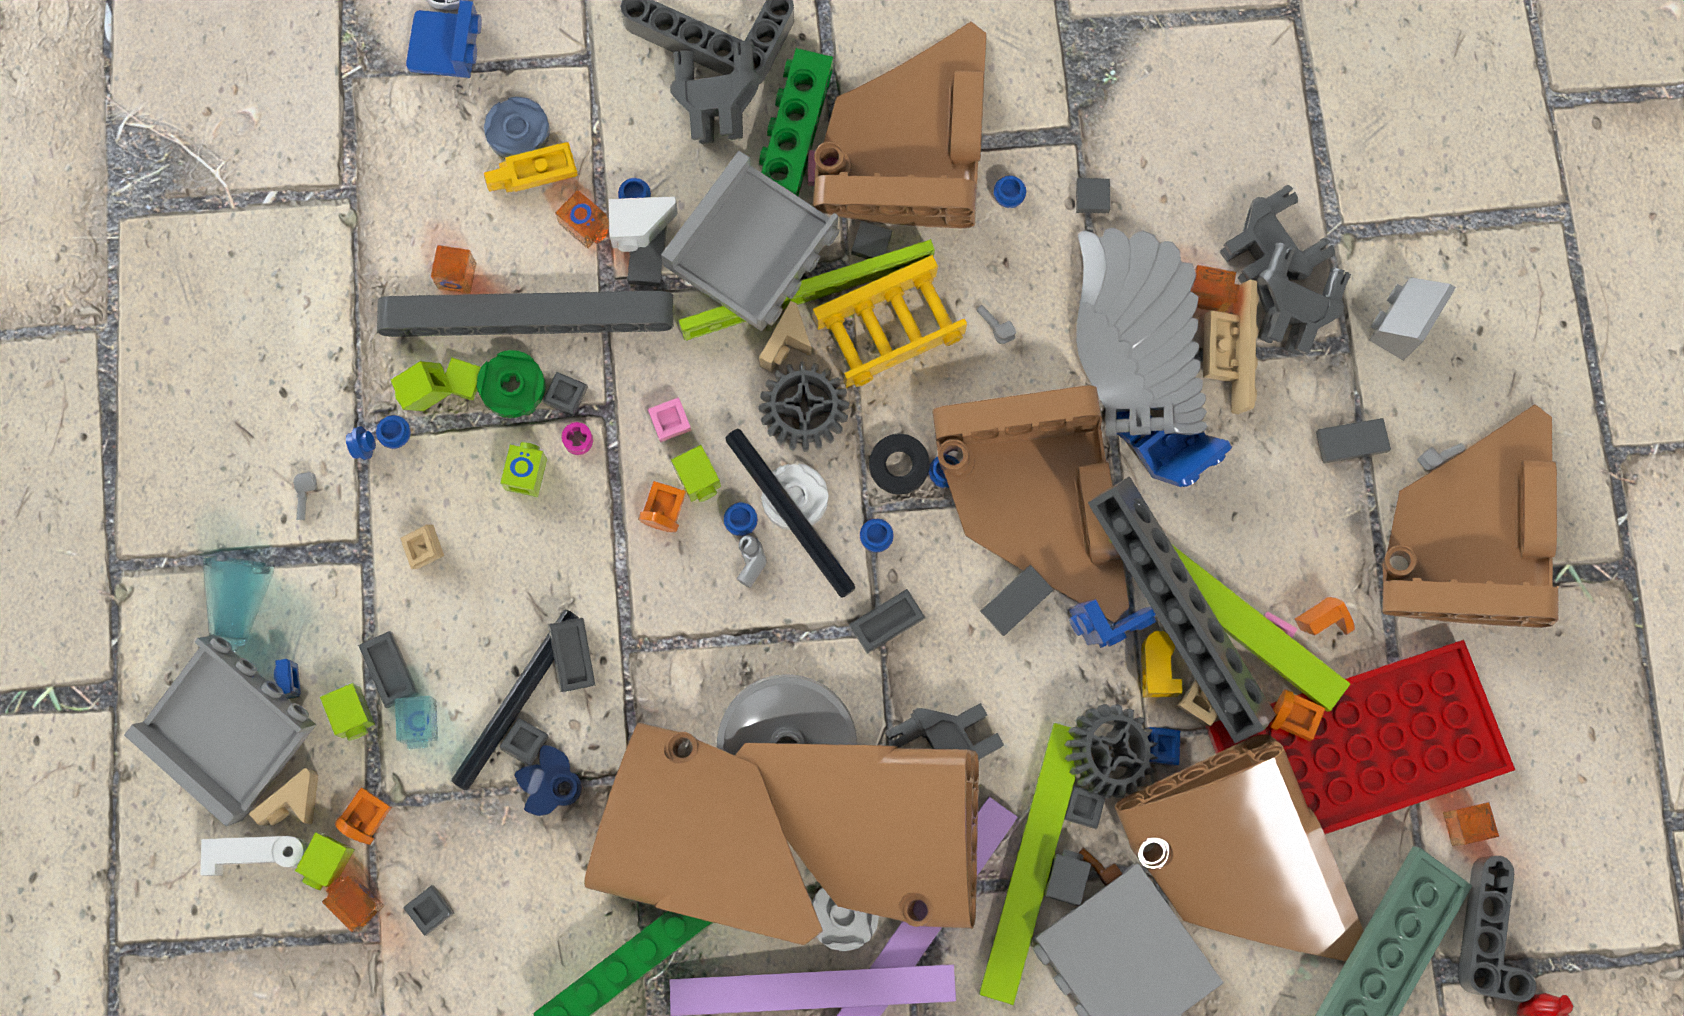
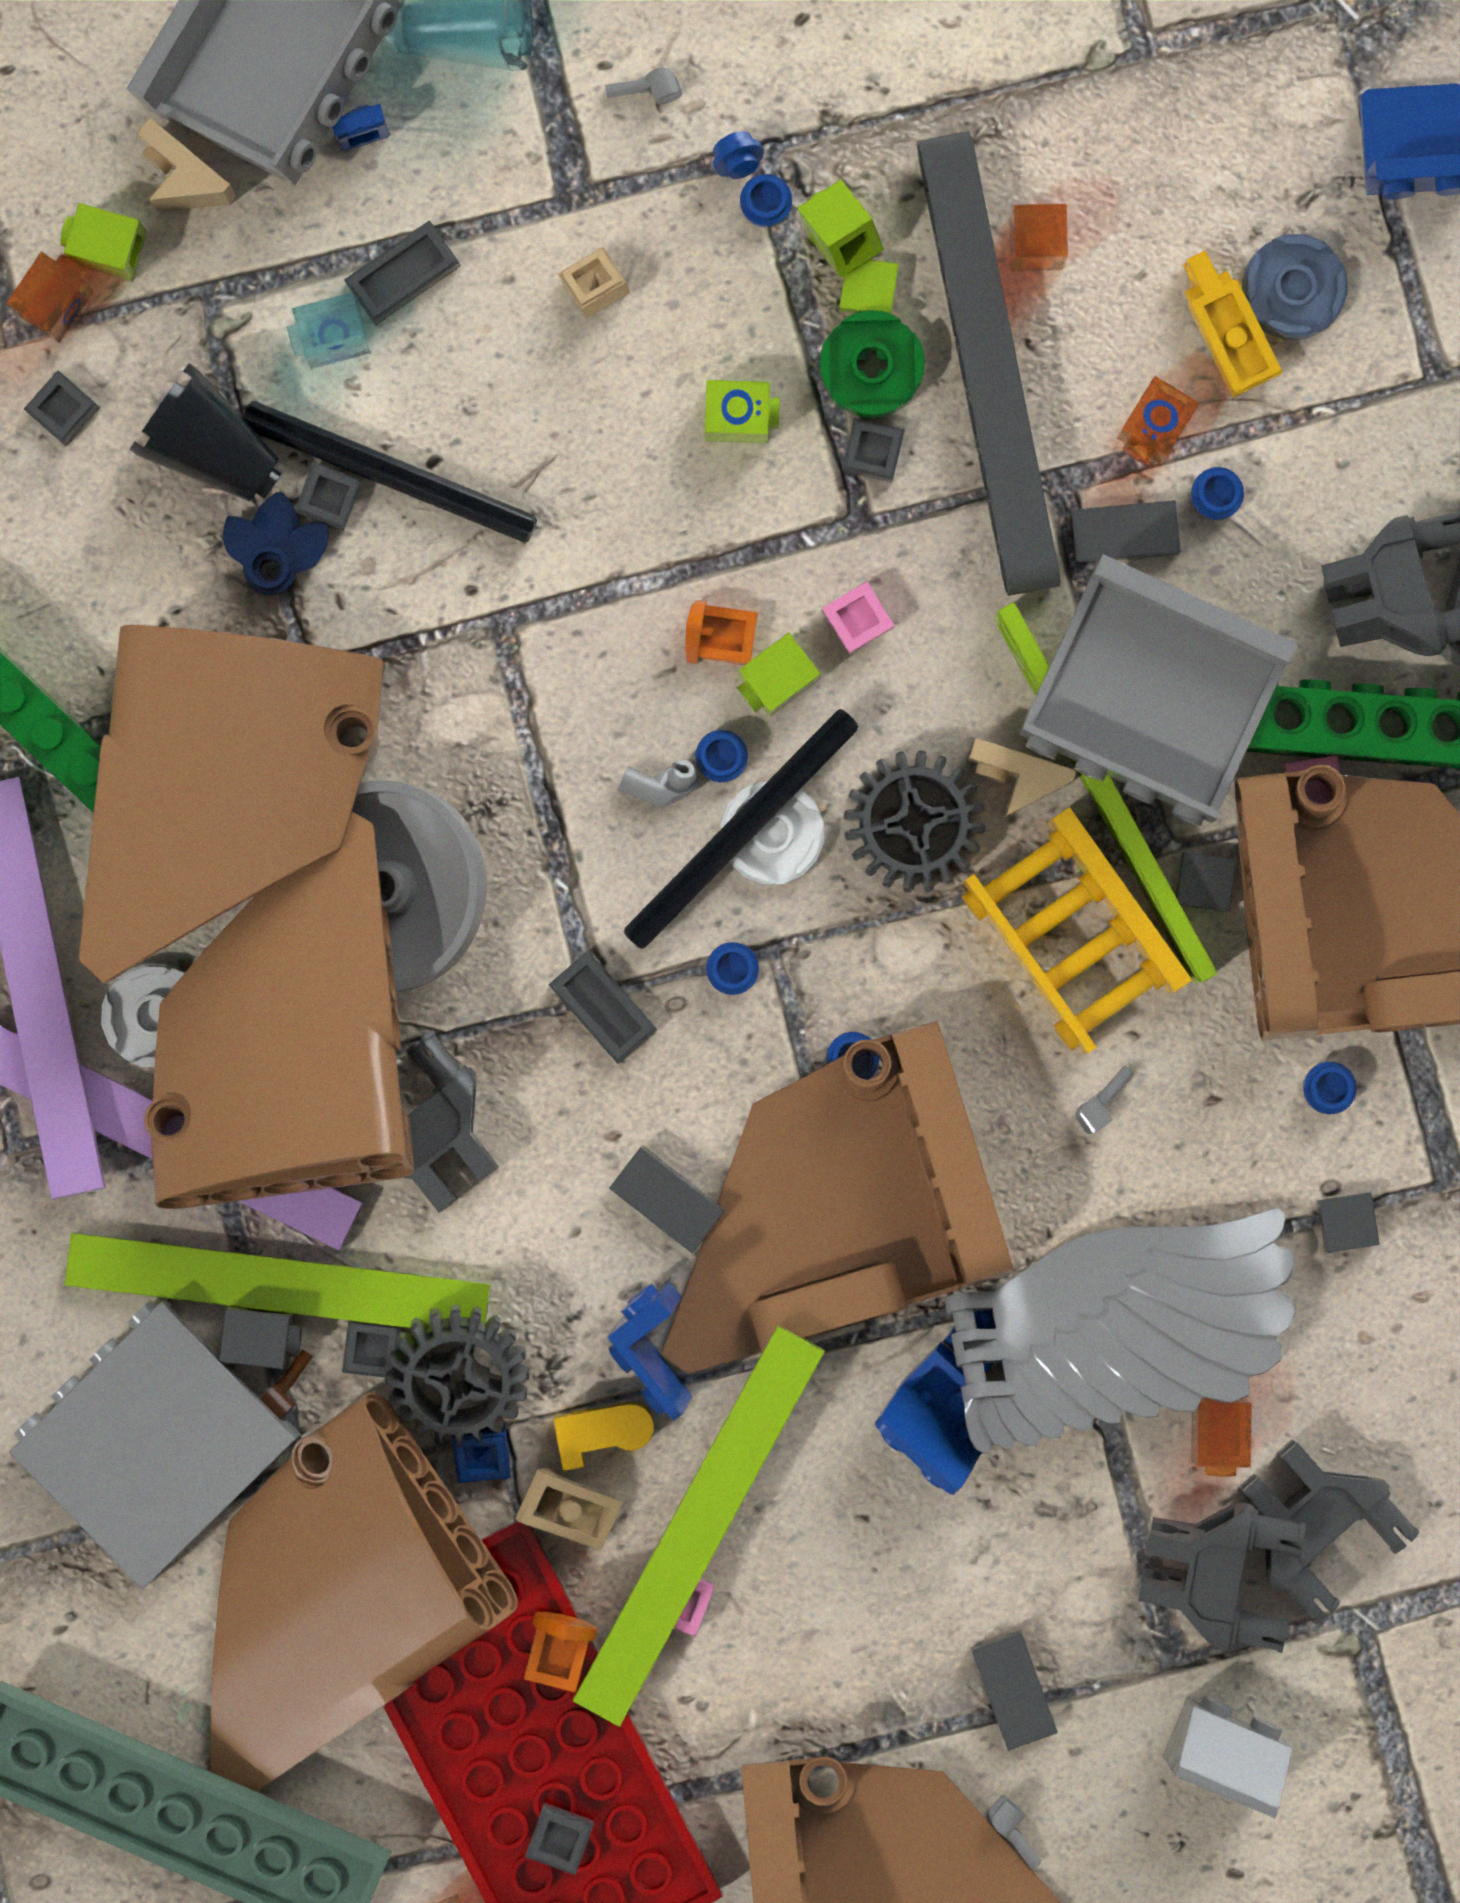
camera: 90 degrees right, 10 degrees up
white leg [200,836,308,876] -> none
lime brick [320,683,375,741] -> none
orange tile [335,787,392,845] -> none
dark grey tile [548,617,596,692] -> none
dark pink bush [561,422,593,455] -> none
white slope [609,196,678,252] -> none
black tyre [869,434,930,495] -> none
dark grey brick [1088,476,1276,743] -> none
tan bracket [1203,280,1259,414] -> none
orange tile [1295,597,1355,635] -> none
none -> black cone [129,363,282,502]
none -> dark grey tile [525,1803,594,1875]

